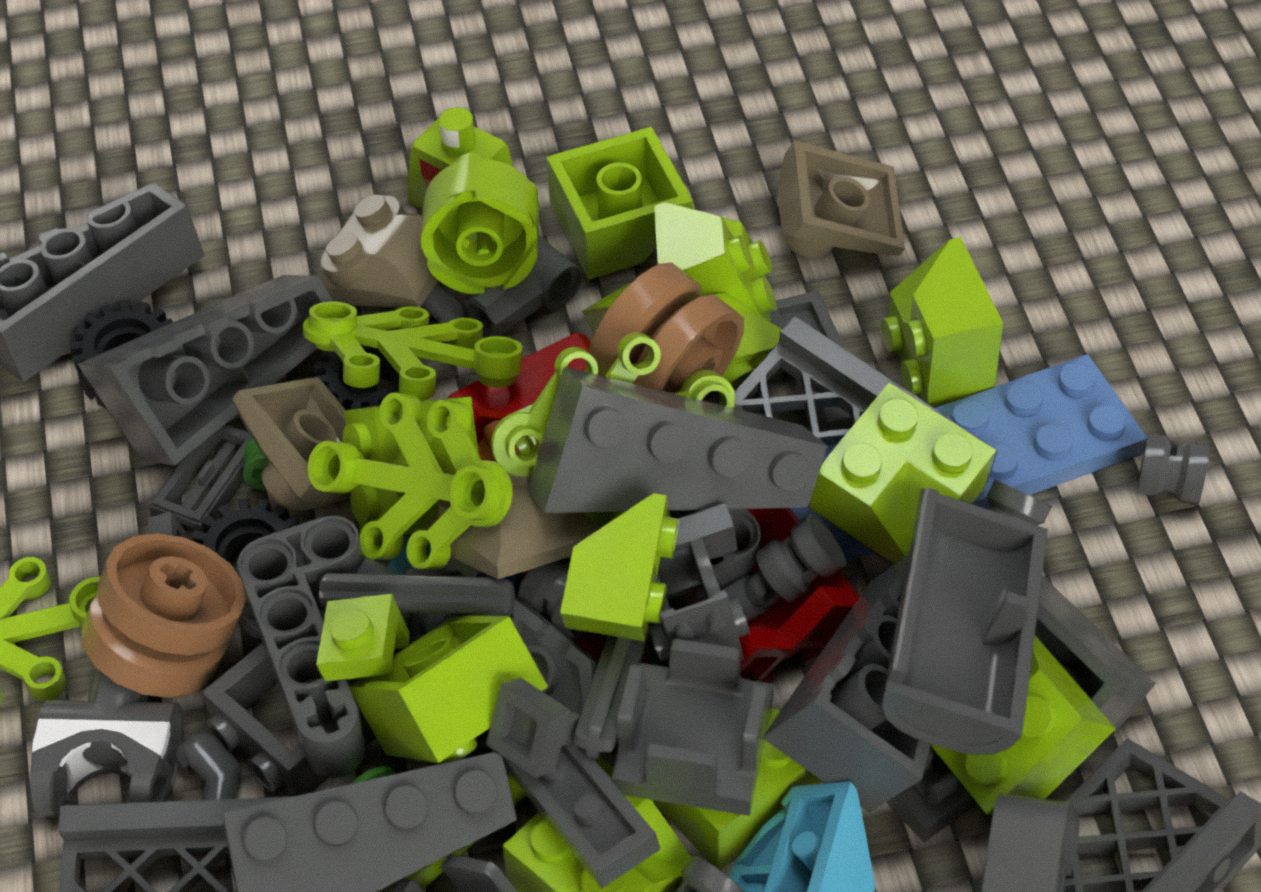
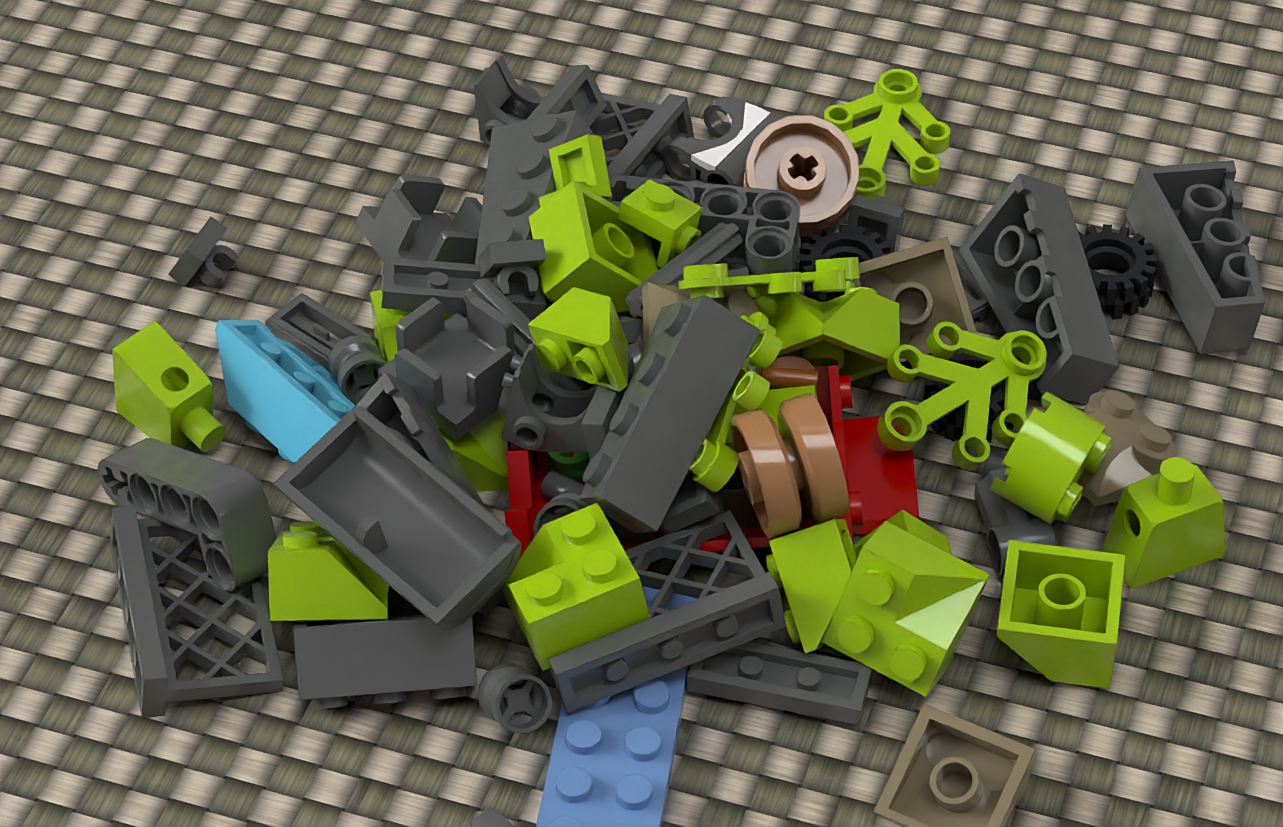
camera: 120 degrees right, 5 degrees down
lime slope [881,237,1003,408] -> none
none -> lime bracket [539,134,612,207]

